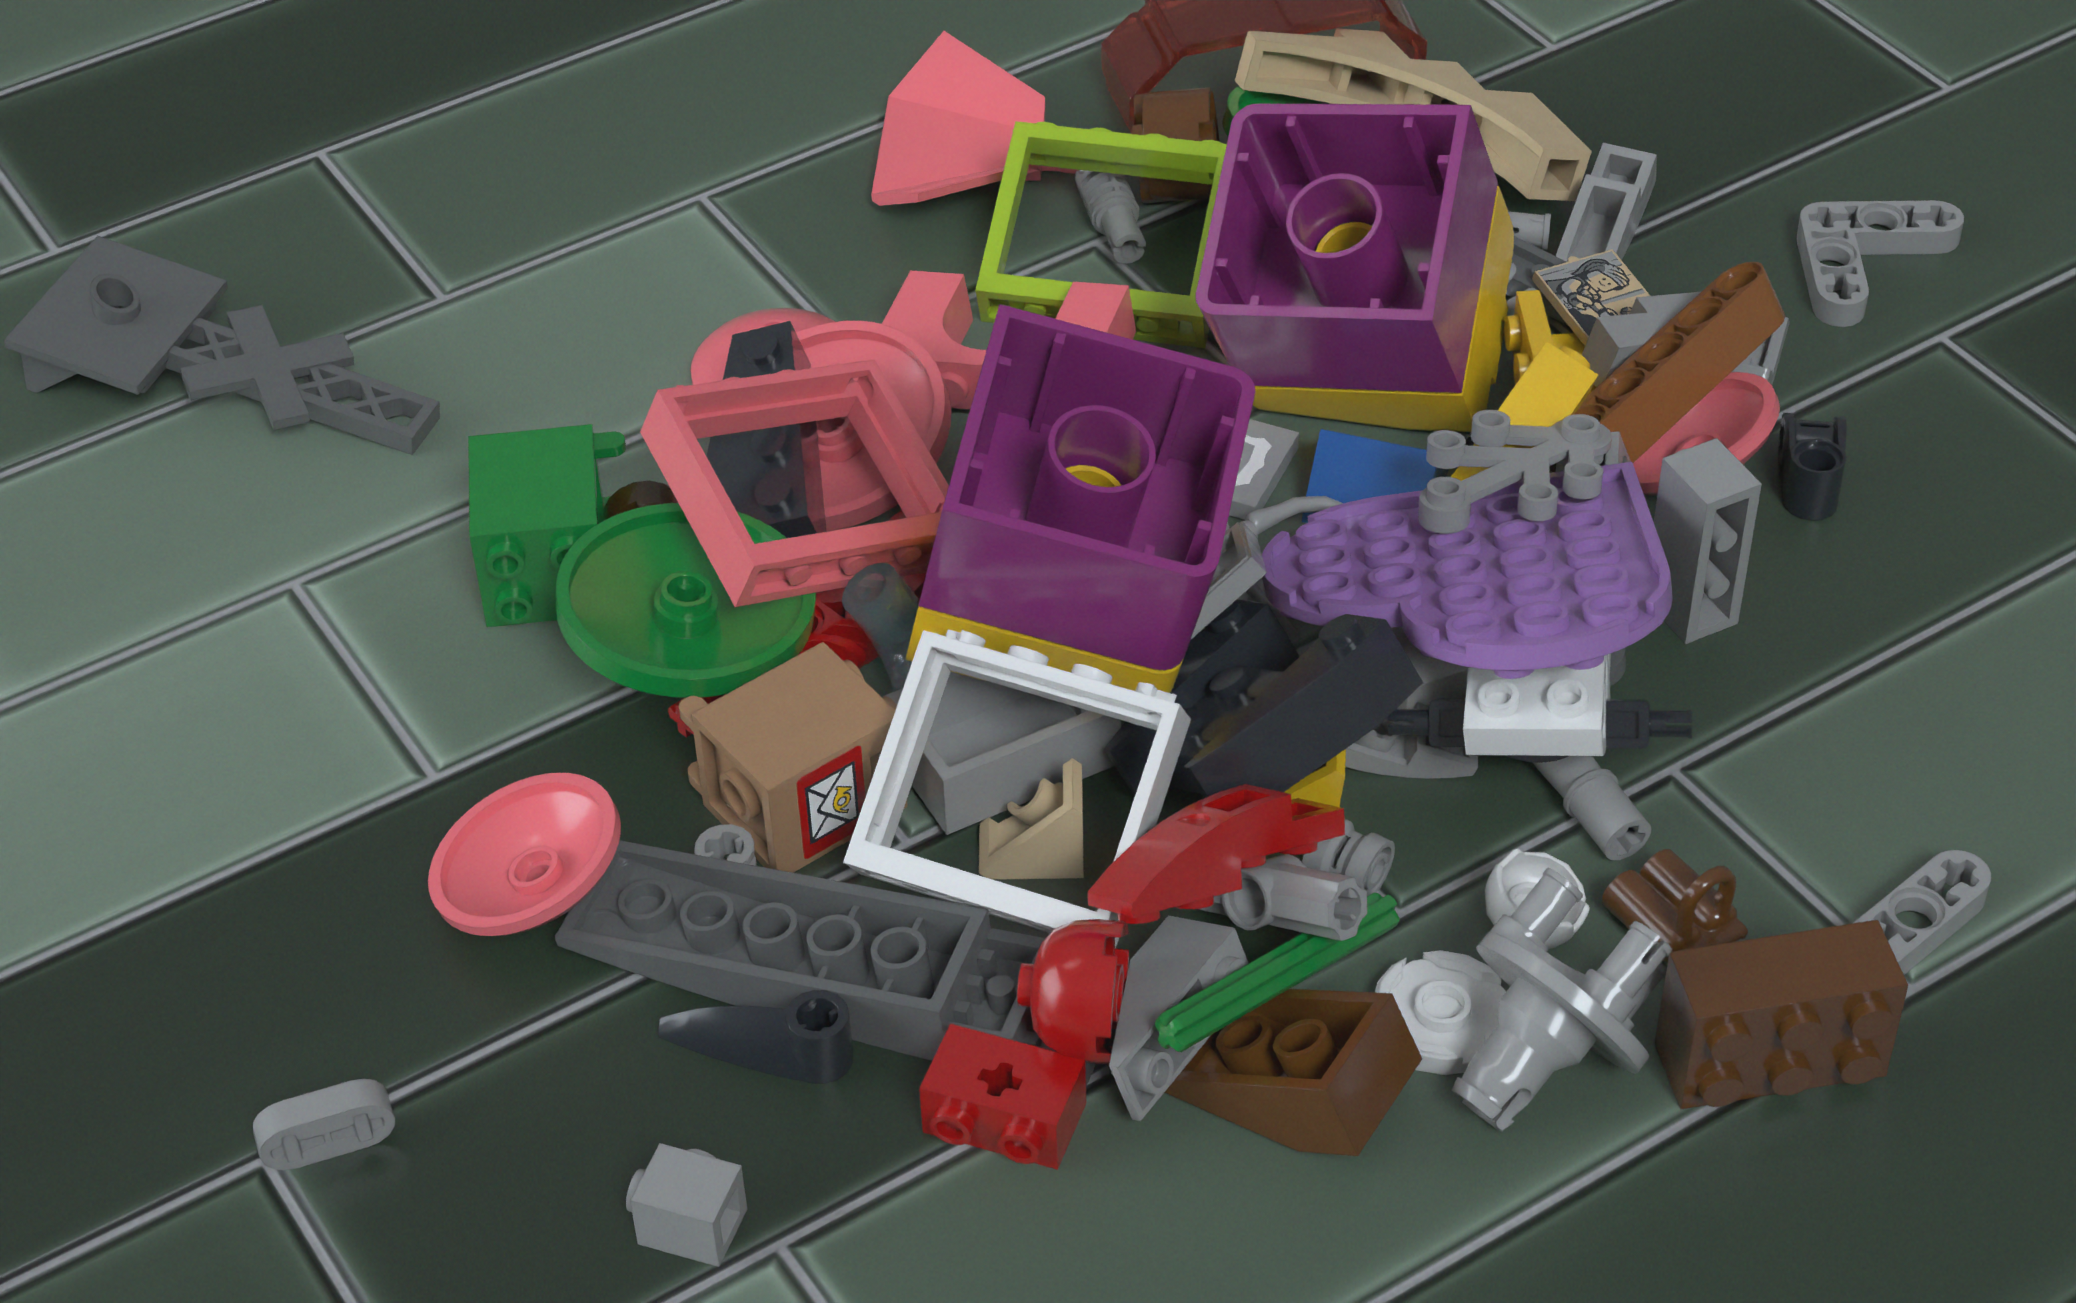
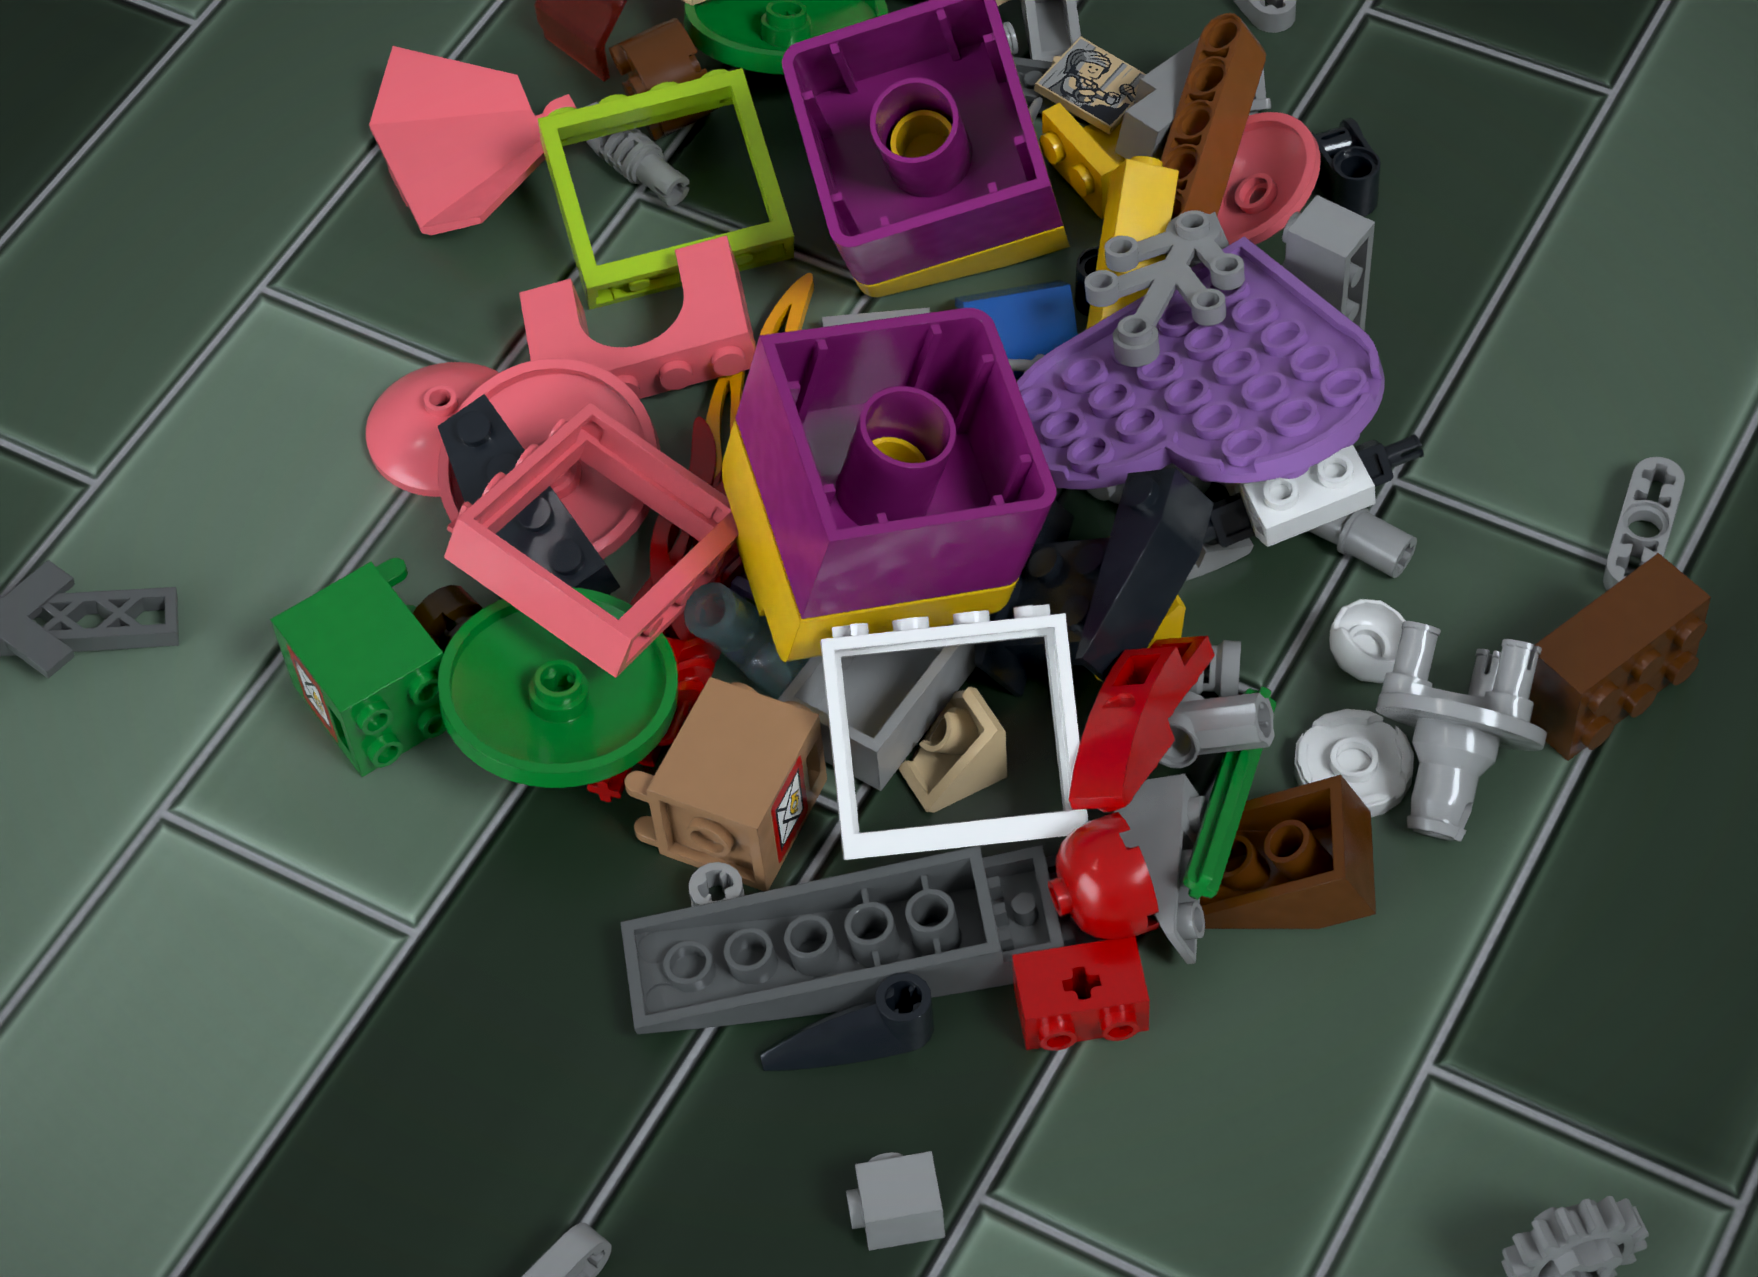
camera: 25 degrees left, 10 degrees up
coral dish [428,773,621,936] -> none
reddish brown piece [1602,849,1748,964] -> none

